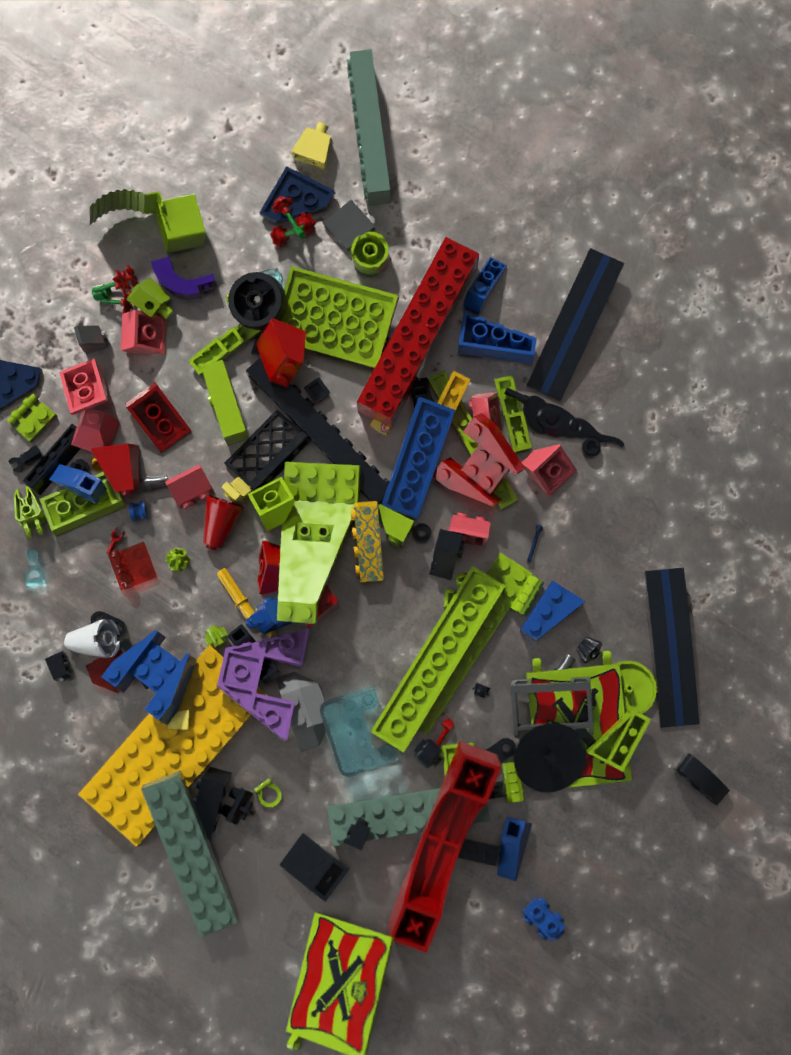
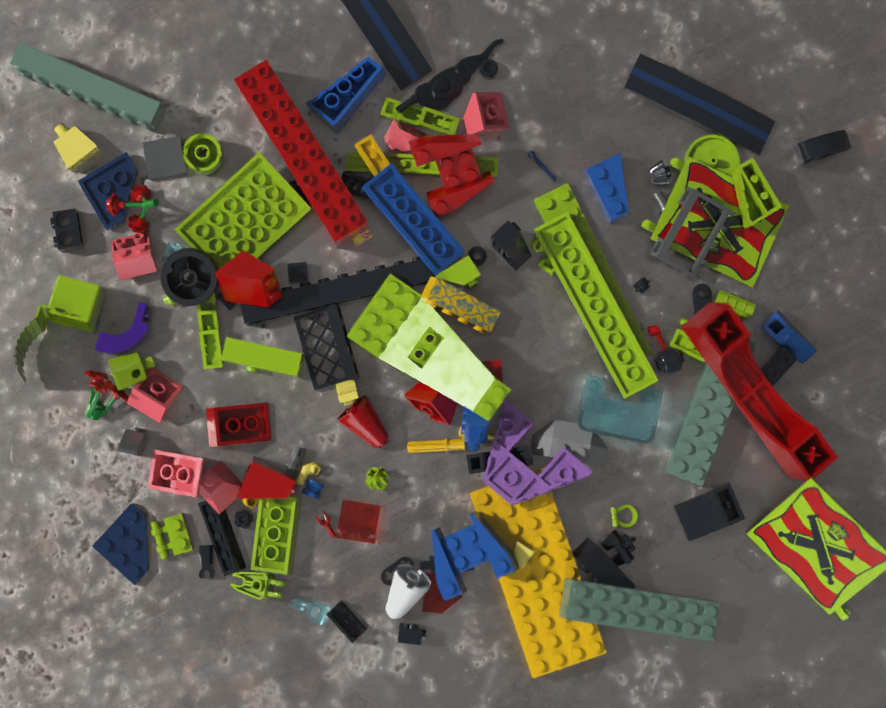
camera: 65 degrees left, 5 degrees up
blue slope [49,464,107,505] -> none
coral slope [165,464,214,509] -> none
lime gear [204,625,228,649] -> none
lime slope [248,476,295,532] -> none
black brick [343,818,371,851] -> none
coral slope [449,513,491,547] -> none
blue slope [462,257,507,314] -> none
lime axle [510,574,544,616] -> none
black piece [514,723,587,792] -> none
blue brick [522,897,565,941] -> none
none -> black brick [50,208,84,252]
none -> coral slope [111,232,157,281]
none -> light yellow arm [295,462,321,485]
none -> black hinge [326,600,367,643]

